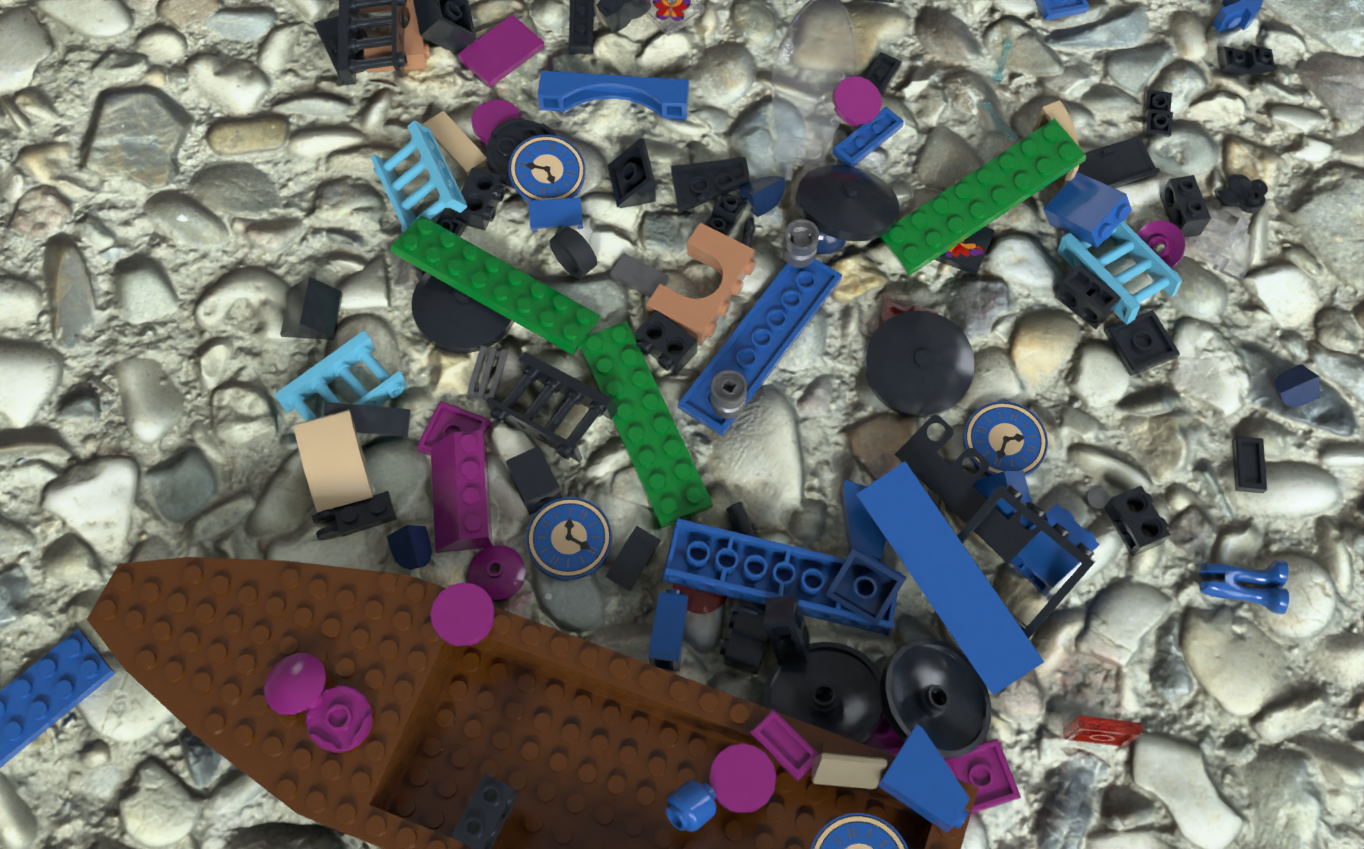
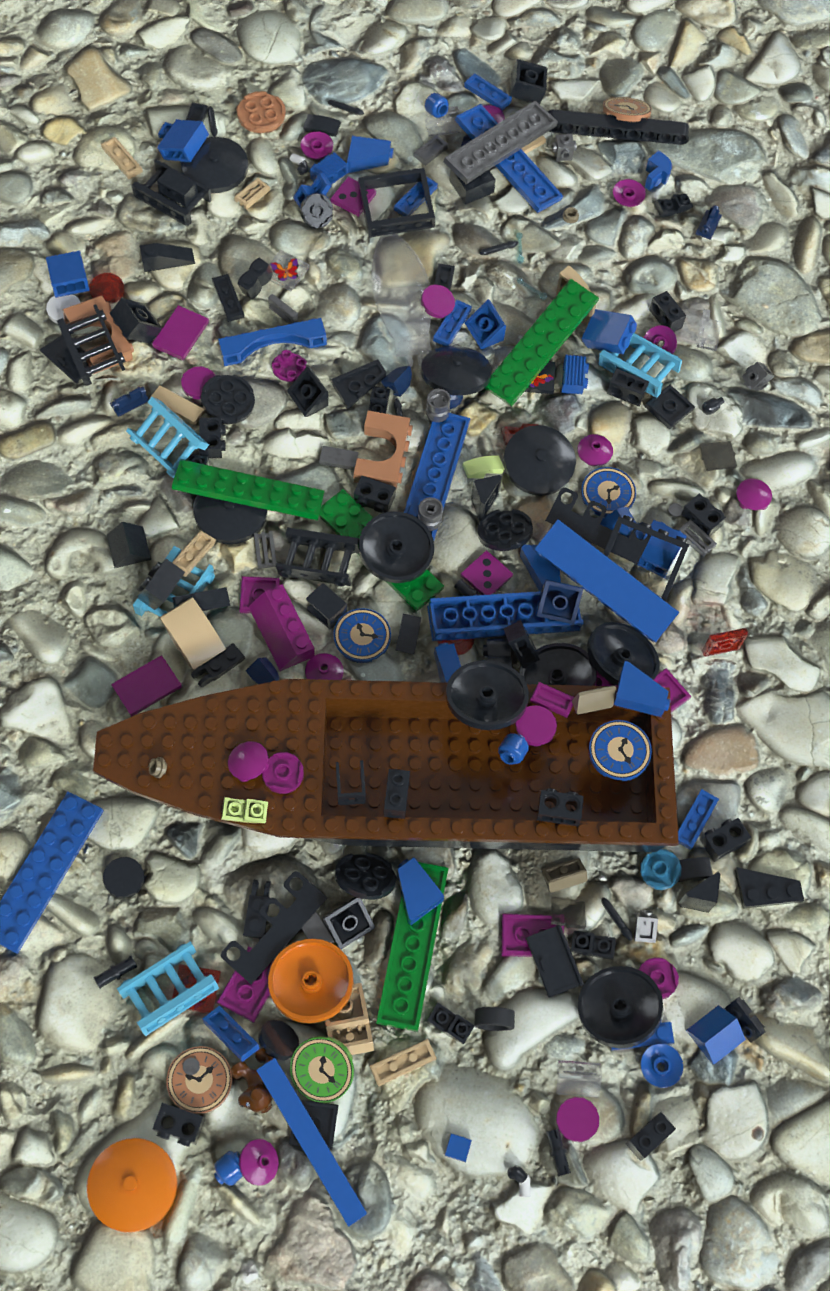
camera: 25 degrees left, 0 degrees up
magenta tile [430,583,495,646] -> none
tile [509,135,586,203] -> none
blue hinge [529,197,583,232] -> none
black tyre [549,227,597,279] -> none
black door [1077,136,1160,189] -> none
black slope [1143,90,1173,137] -> none
blue piece [1199,560,1289,615] -> none
black plate [1215,174,1268,213] -> none
black tile [1232,436,1267,493] -> none
dark blue brick [1275,364,1320,407] -> none
none -> black tile [103,857,145,898]
none -> dark blue hinge [110,386,149,417]
none -> magenta tile [111,655,182,717]
none -> black brick [136,559,185,610]
none -> dark tan plate [149,757,167,778]
none -> tan tile [172,530,216,577]
none -> yellowish green slope [221,797,268,823]
none -> flat silver tile [268,294,298,324]
none -> magenta dish [272,350,307,382]
none -> black piece [336,760,366,805]
none -> black dish [359,511,434,583]
none -> black dish [446,660,529,730]
none -> magenta tile [460,550,513,595]
none -> yellowish green slope [462,455,505,478]
none -> blue slope [465,299,506,349]
none -> black slope [471,475,502,521]
none -> black tile [478,509,533,551]
none -> black piece [479,241,518,255]
none -> blue brick [561,354,589,394]
none -> dark tan plate [562,207,579,224]
none -> magenta dish [577,434,613,466]
none -> magenta dish [613,179,646,207]
none -> flat silver tile [678,520,717,557]
none -> dark blue hinge [695,205,722,240]
none -> clear smoke piece [700,441,737,471]
none -> black cylinder [702,397,724,415]
none -> magenta dish [736,479,772,510]
none -> flat silver brick [742,362,774,391]

